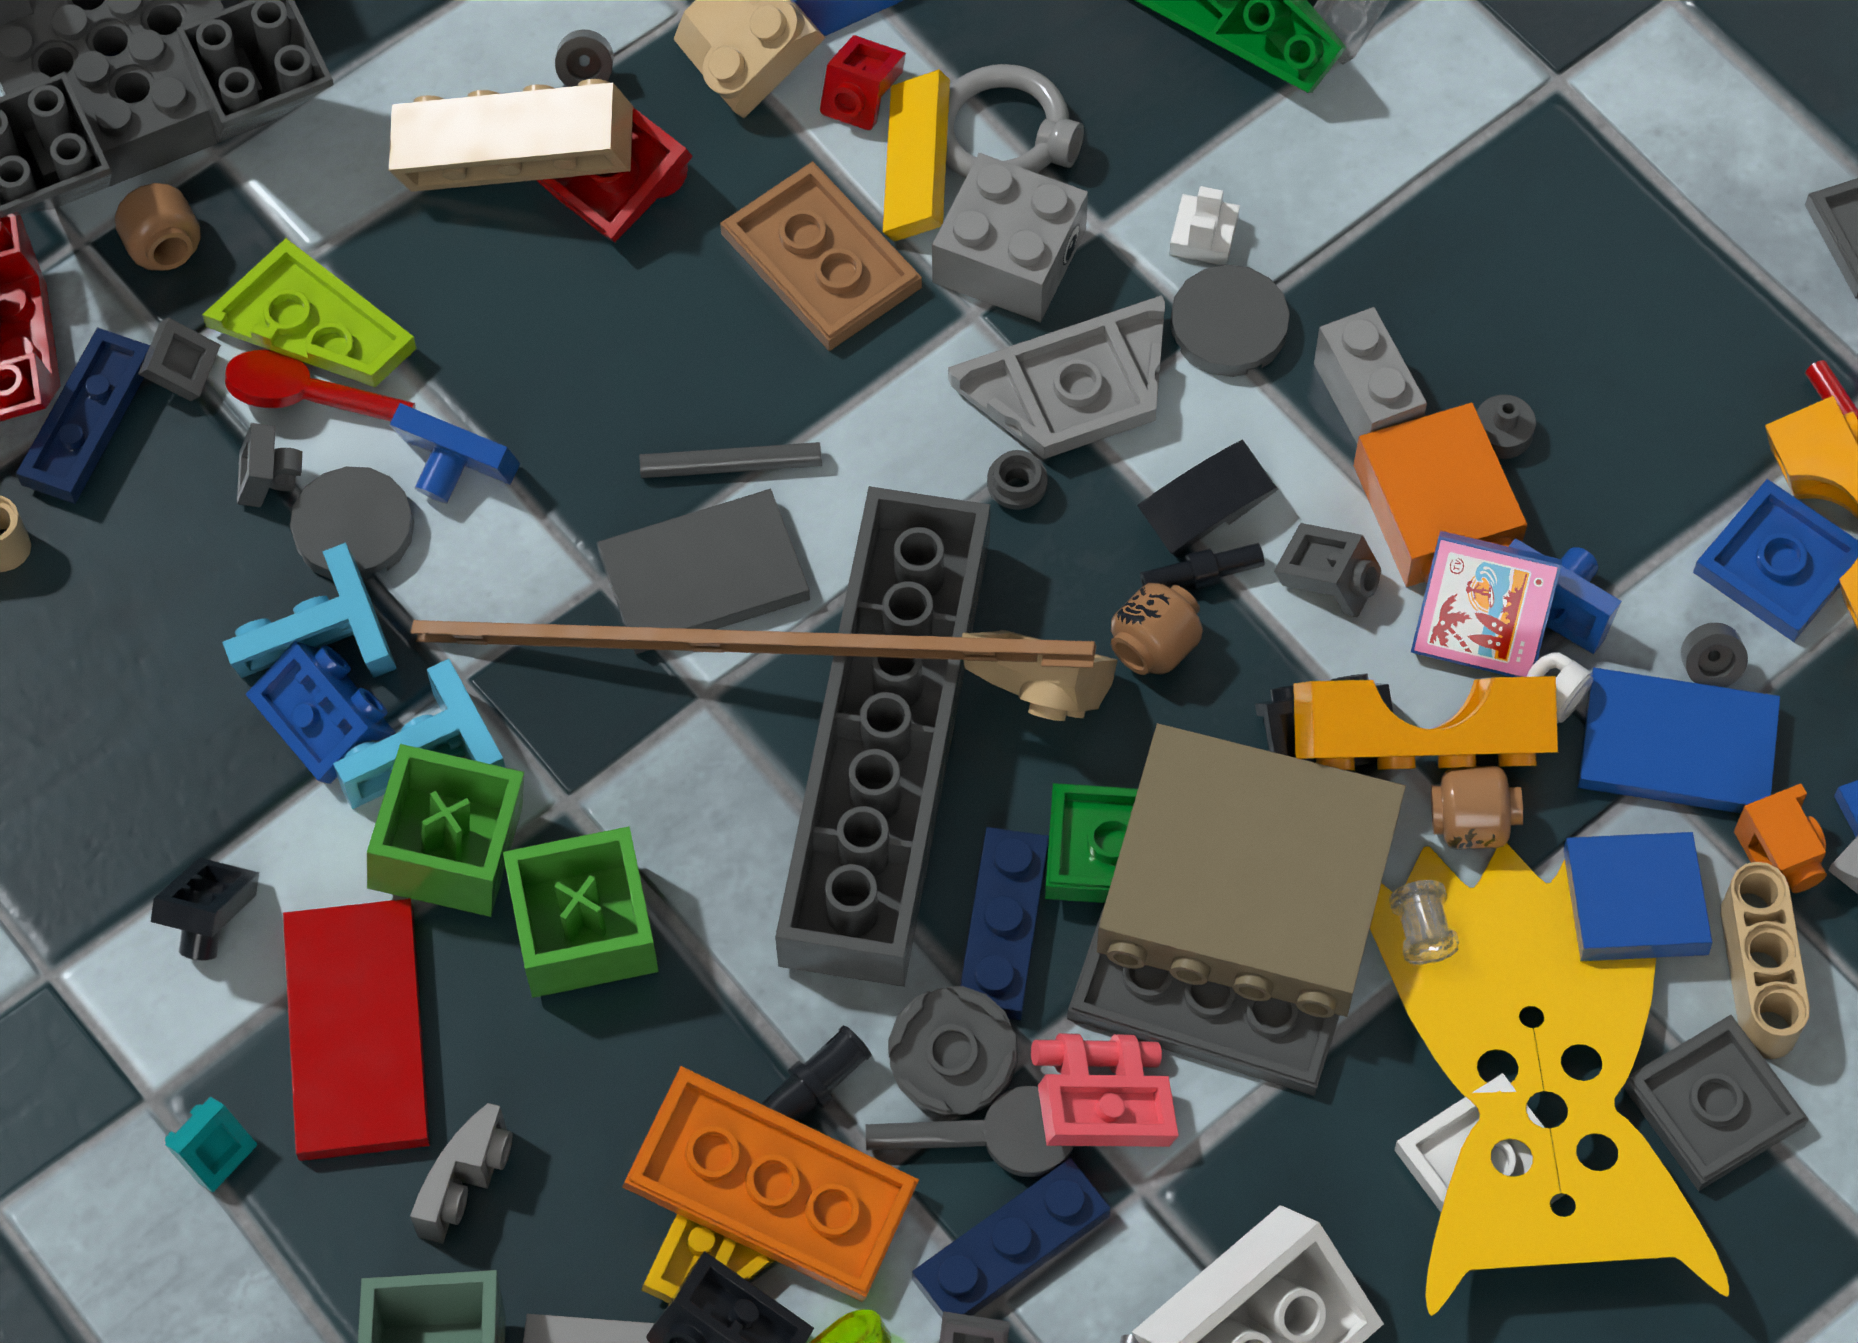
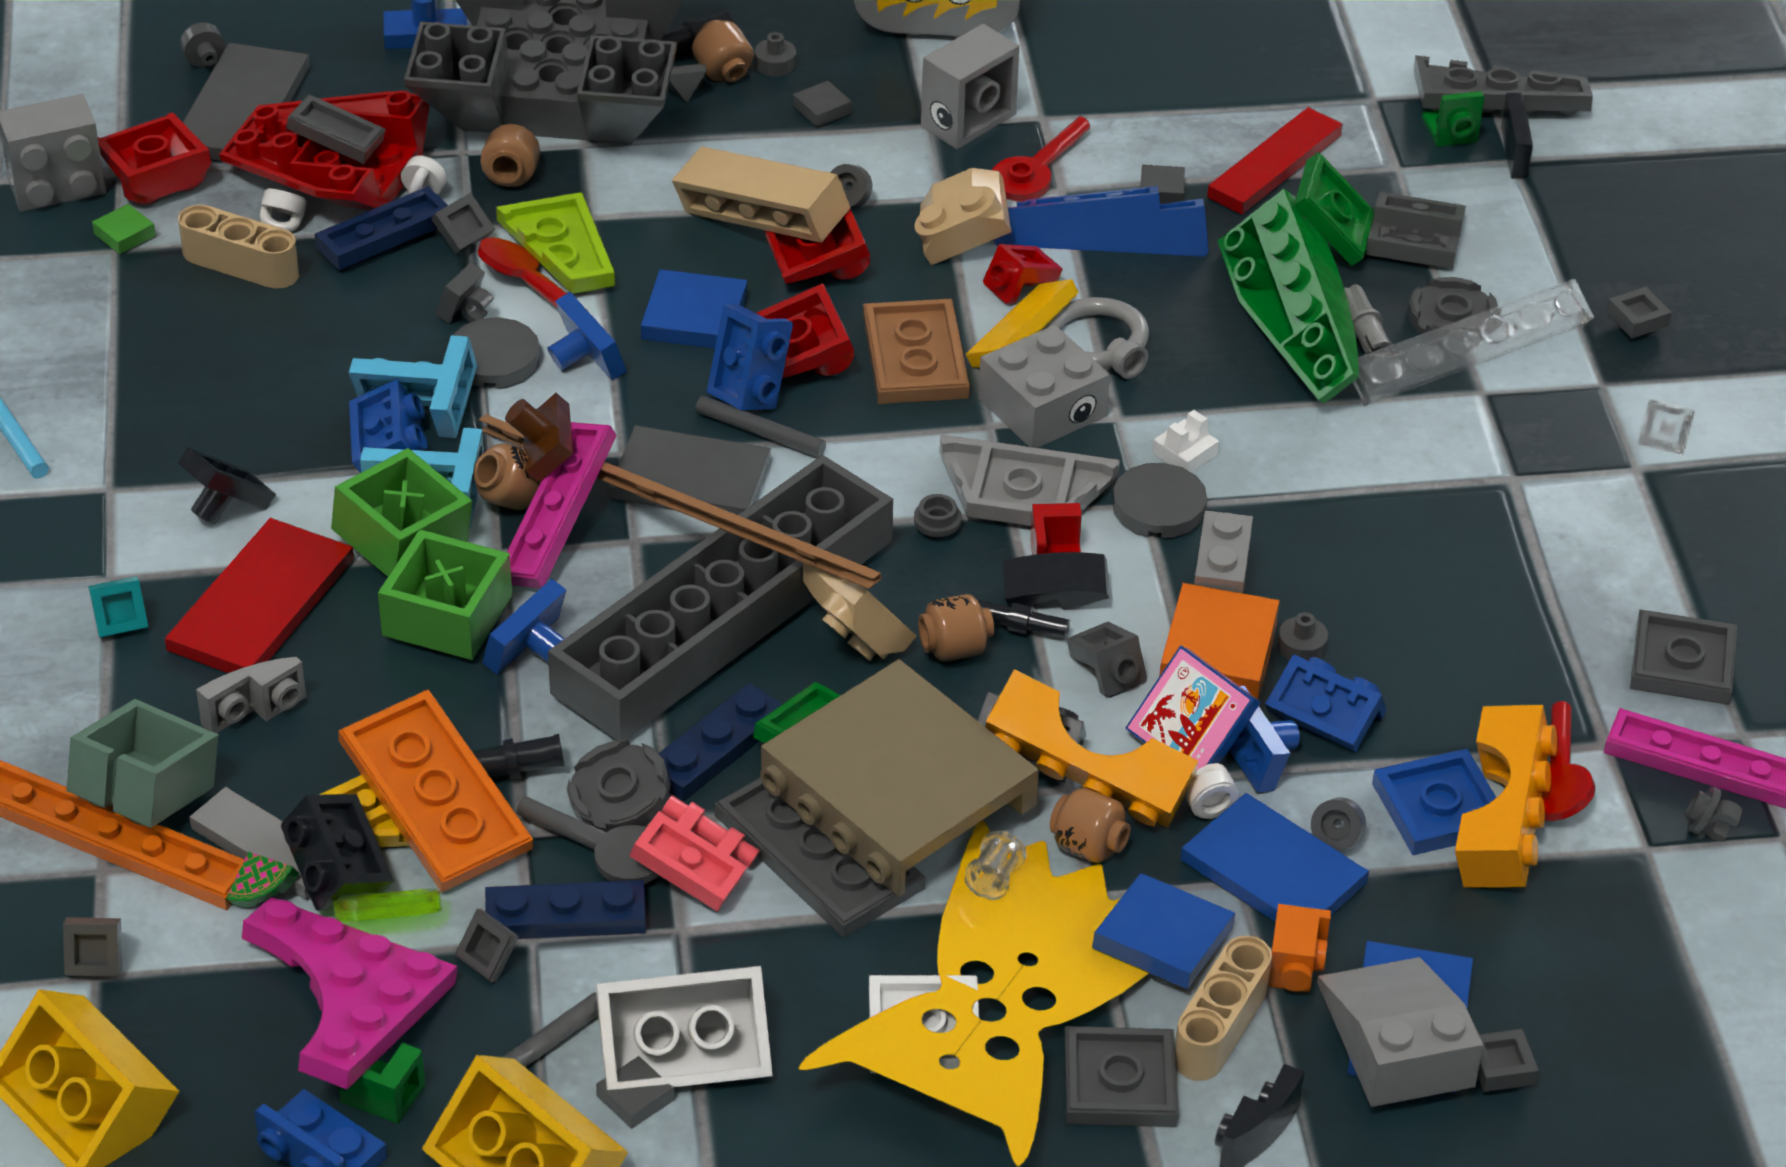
camera: 30 degrees right, 20 degrees down
none -> white tile [401,156,447,195]
none -> medium nougat head [474,443,541,511]
none -> blue tile [482,578,567,675]
none -> reddish brown tile [505,393,573,483]
none -> dark pink tile [507,422,617,588]
none -> blue tile [641,269,747,349]
none -> blue bracket [706,304,793,411]
none -> red slope [756,283,854,378]
none -> red panel [1030,503,1082,555]
none -> blue bracket [1265,654,1387,752]

